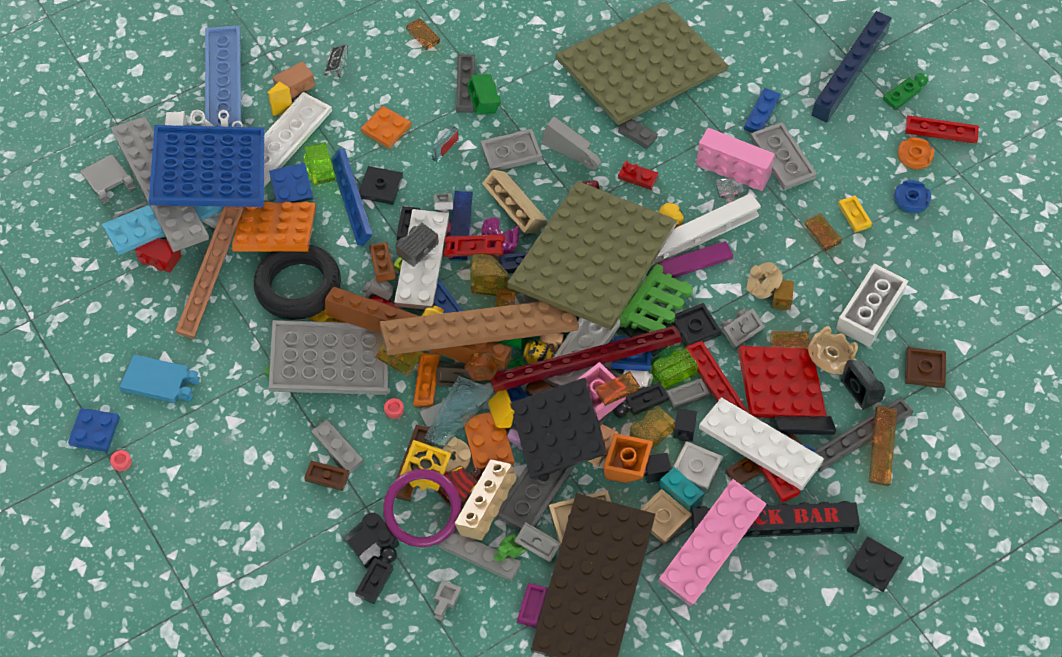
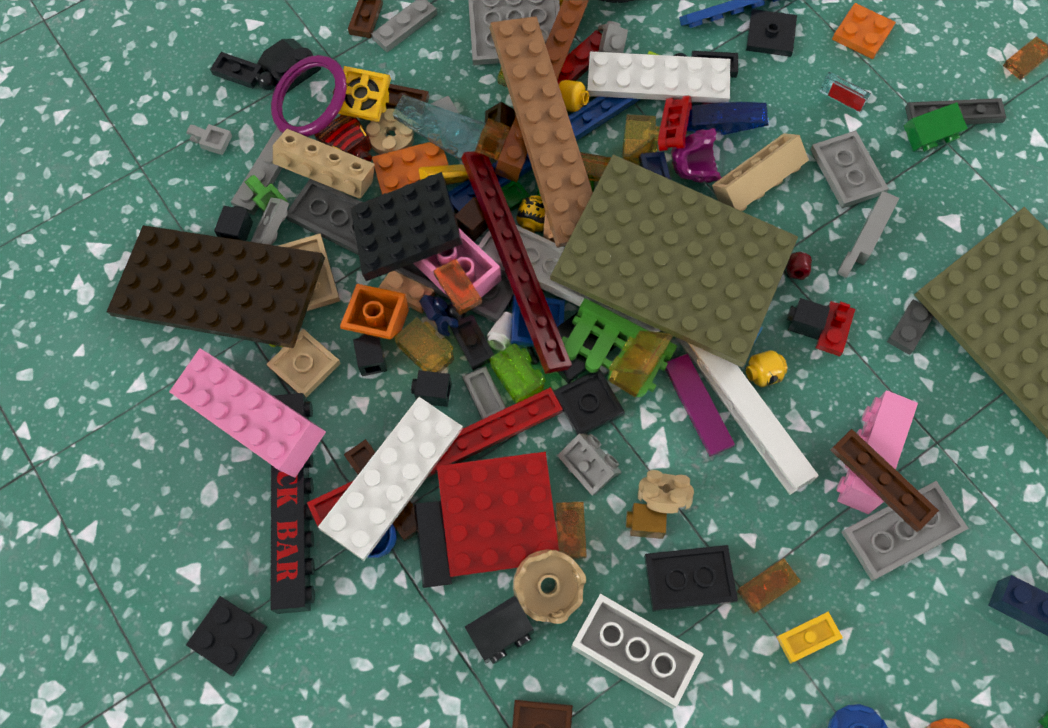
camera: 90 degrees right, 10 degrees up
dark orange tile [369,242,396,282] -> none
coral tile [384,398,404,419] -> none
dark grey brick [396,222,439,267] -> none
orange tile [413,353,440,408] -> none
light grey plate [434,193,453,212] -> none
magenta tile [517,583,548,628] -> none
teal brick [659,467,704,514] -> none
white tile [673,441,723,492] -> none
clear plate [716,178,738,204] -> none
blue plate [744,88,781,133] -> none
dark grey tile [815,397,913,473] -> none
clear orange plate [869,405,897,486] -> none
none -> black brick [214,206,253,241]
none -> dark blue plate [419,295,459,337]
none -> clear yellow slope [608,331,673,398]
none -> black plate [644,545,738,612]
none -> black brick [786,298,830,340]
none -> reddish brown plate [830,429,939,532]

